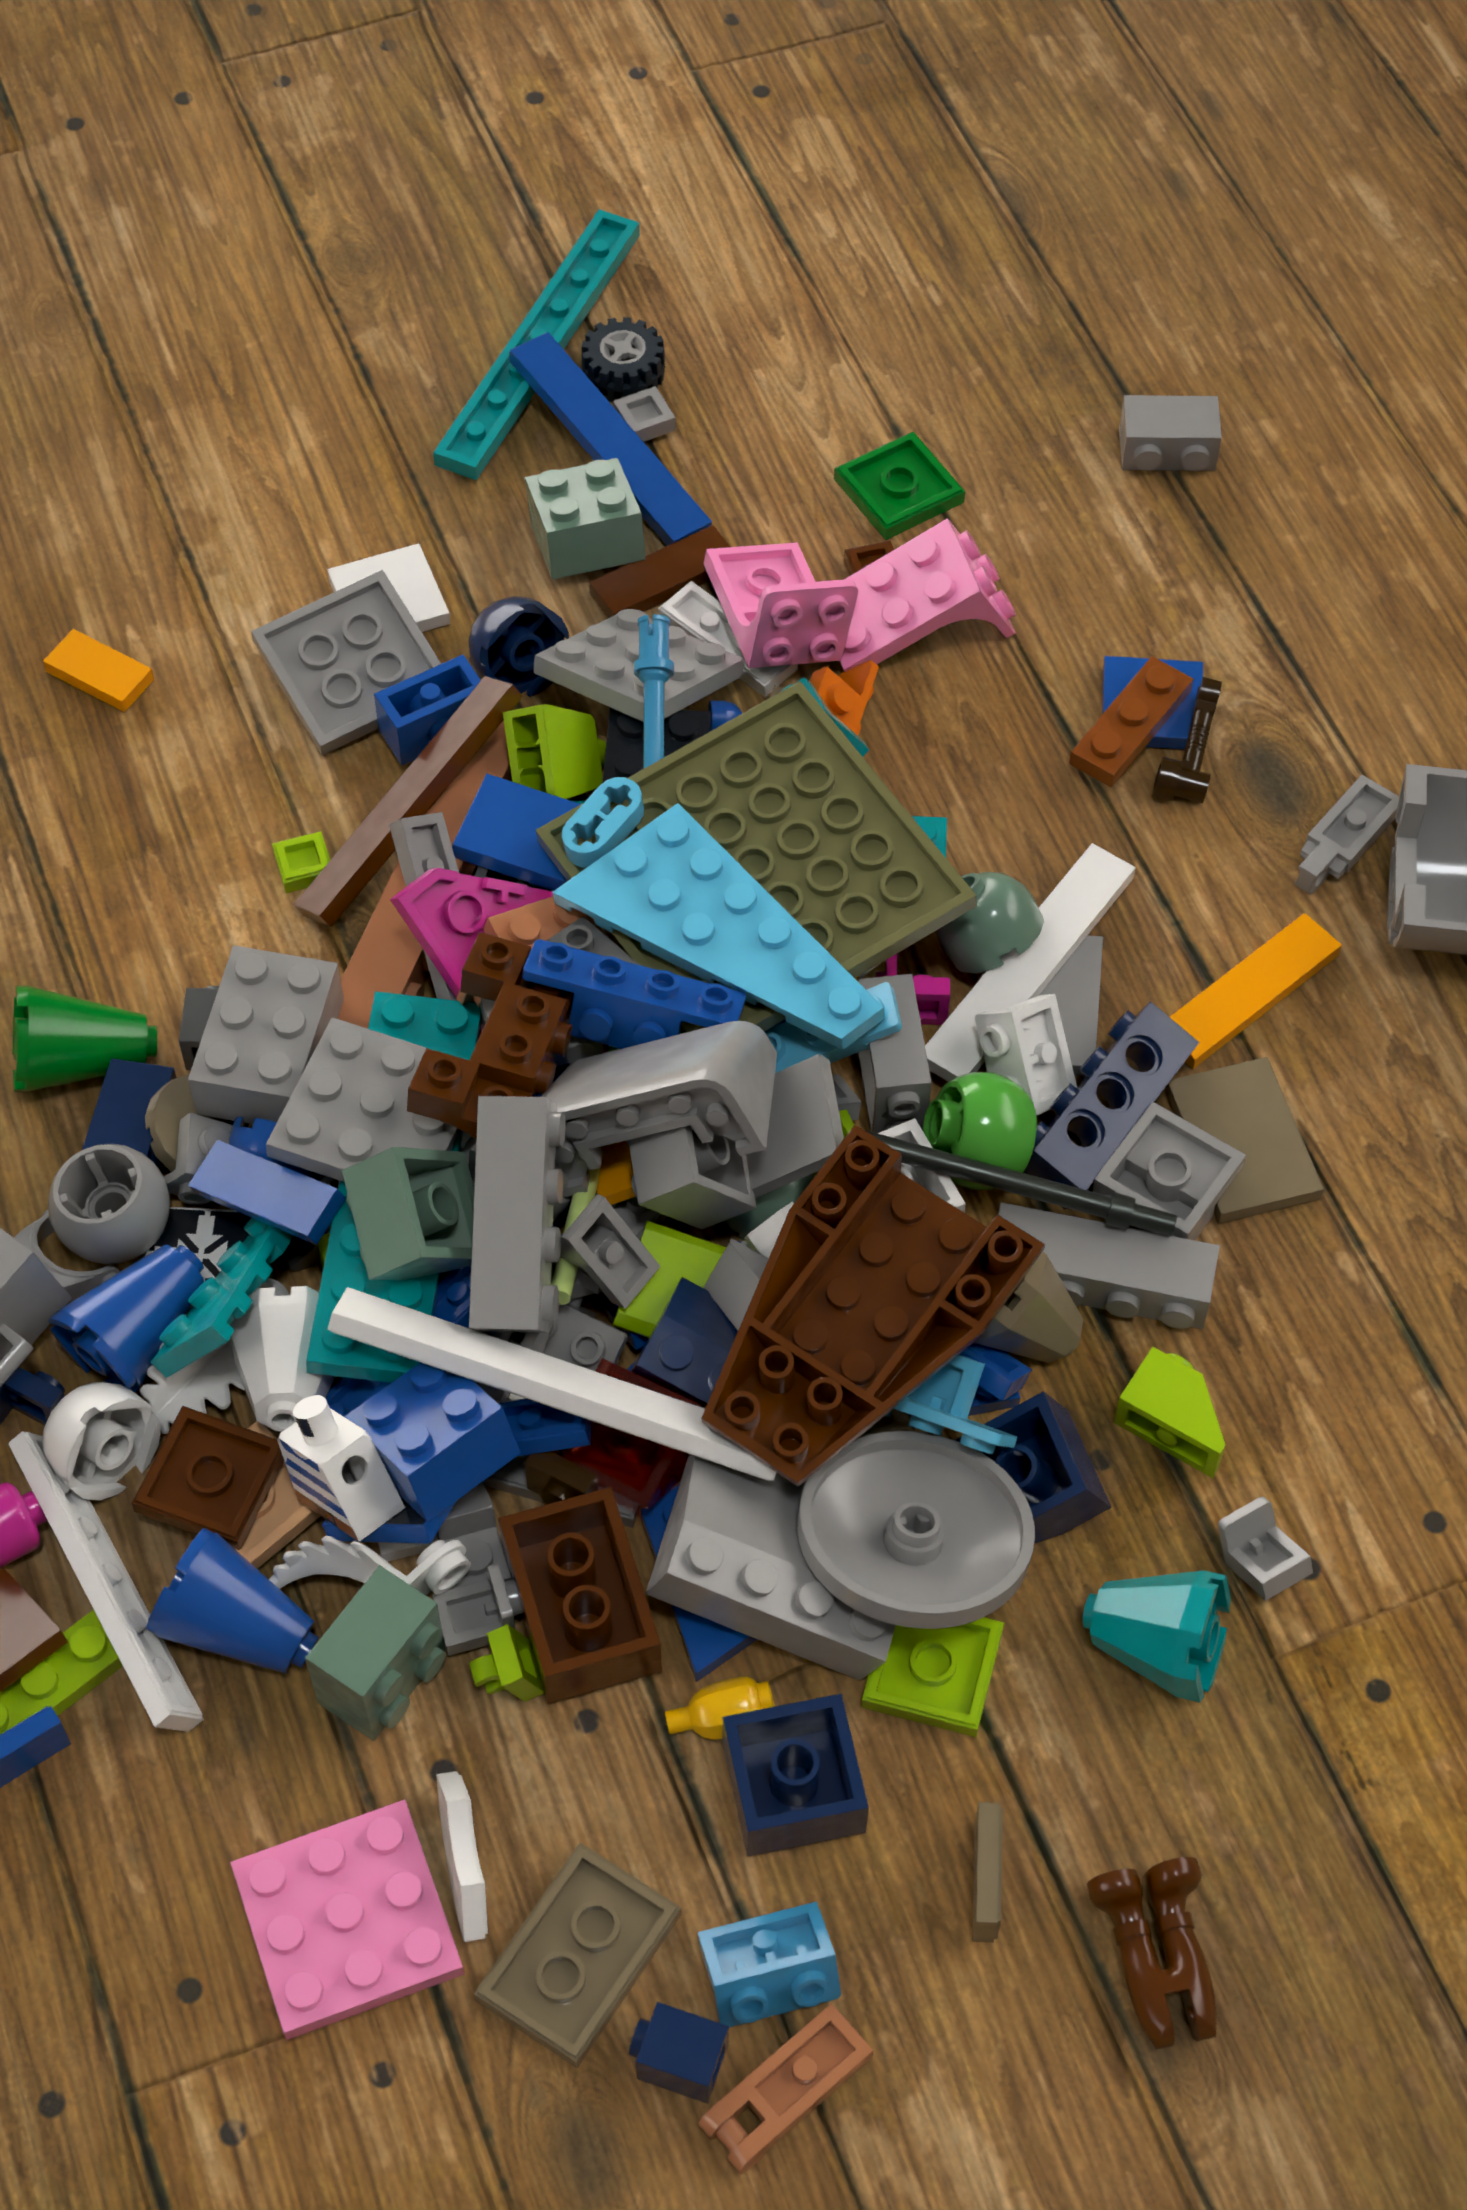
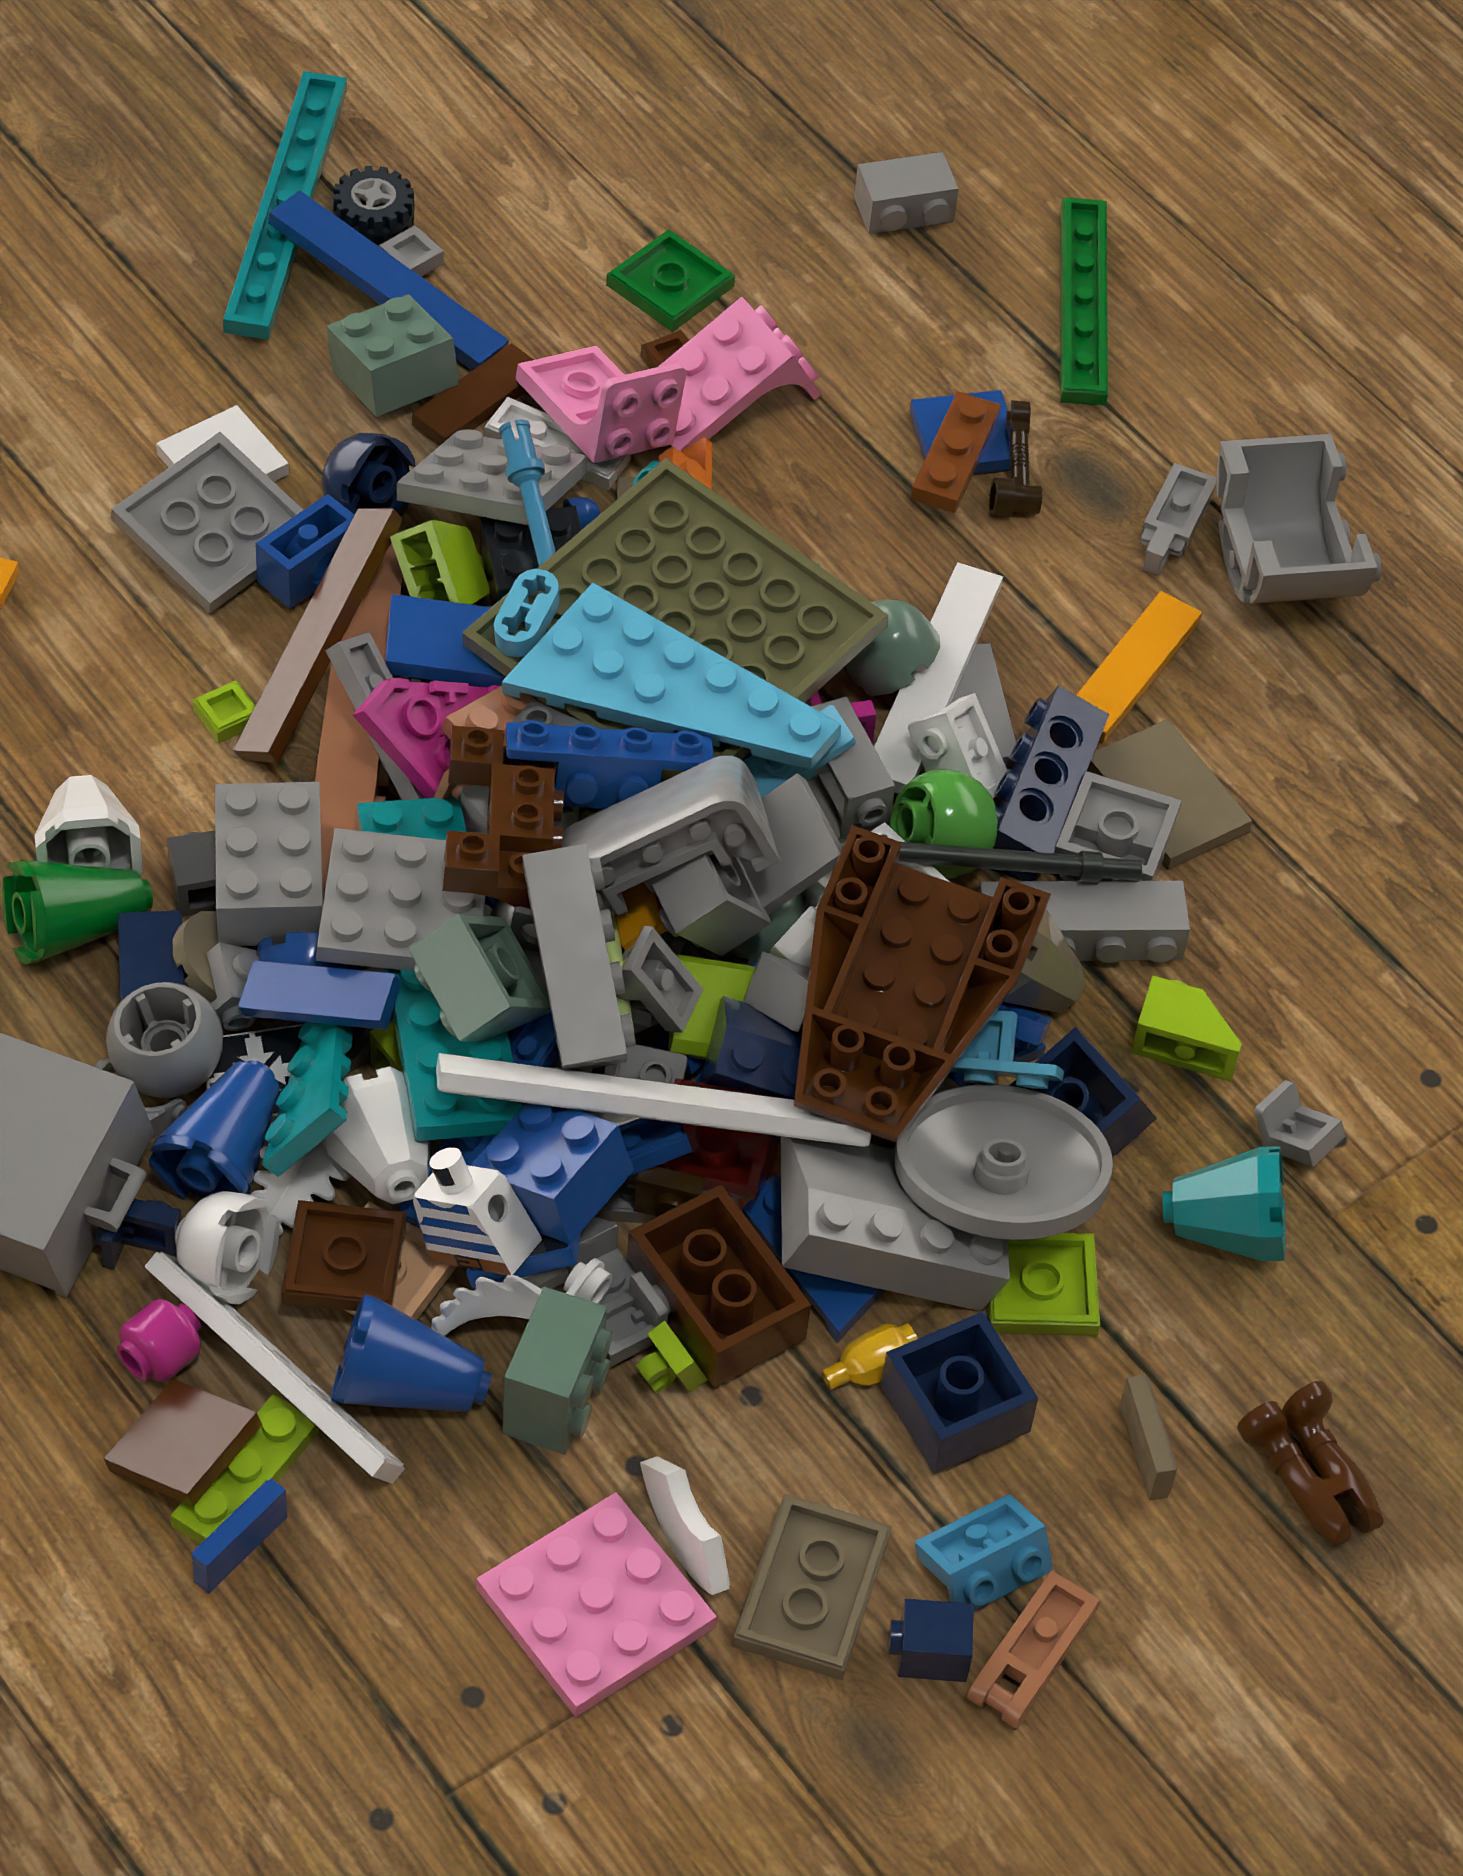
camera: 20 degrees left, 5 degrees down
none -> white cone [35,775,143,874]
none -> green tile [1060,197,1108,406]

